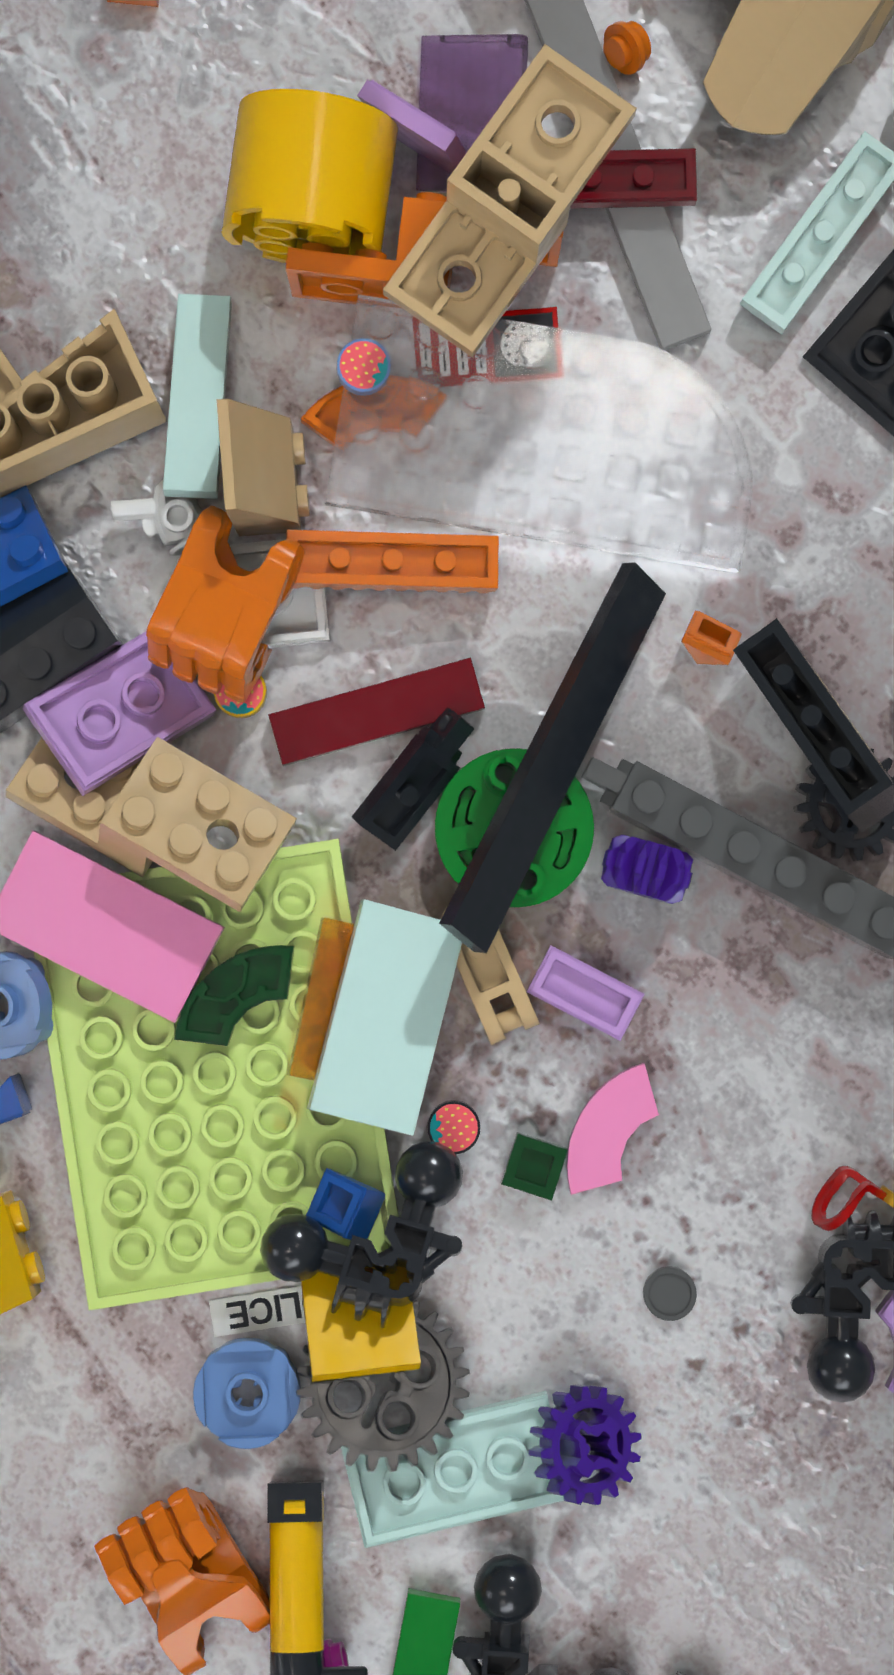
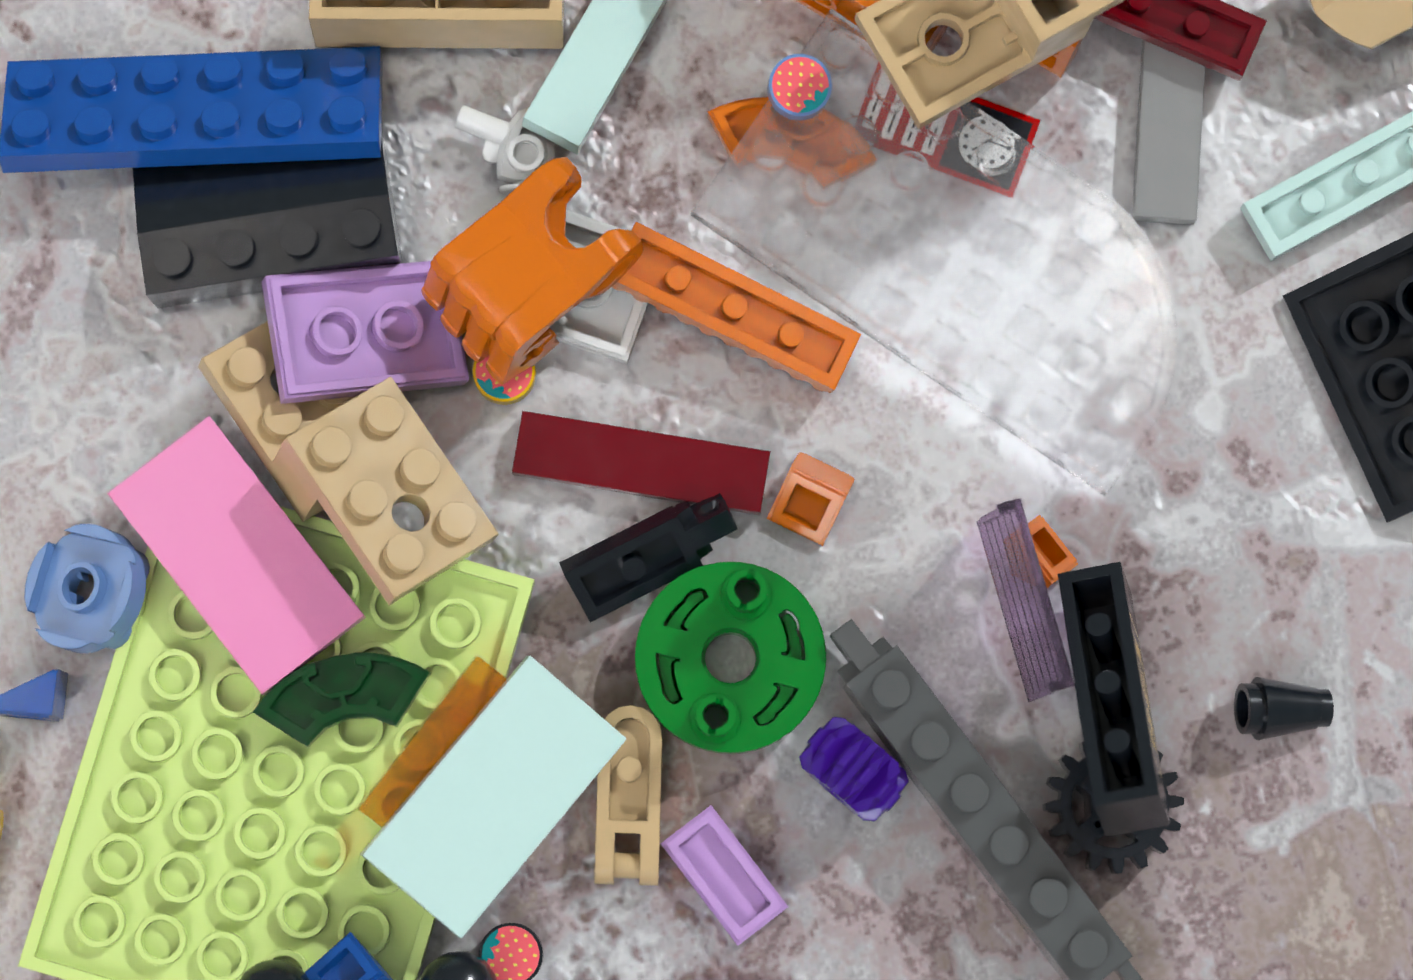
camera: 25 degrees right, 5 degrees down
tan slope [216,399,310,537] -> none
black tile [439,562,666,953] -> none
none -> orange slope [766,452,855,546]
none -> clear purple piece [976,498,1075,703]

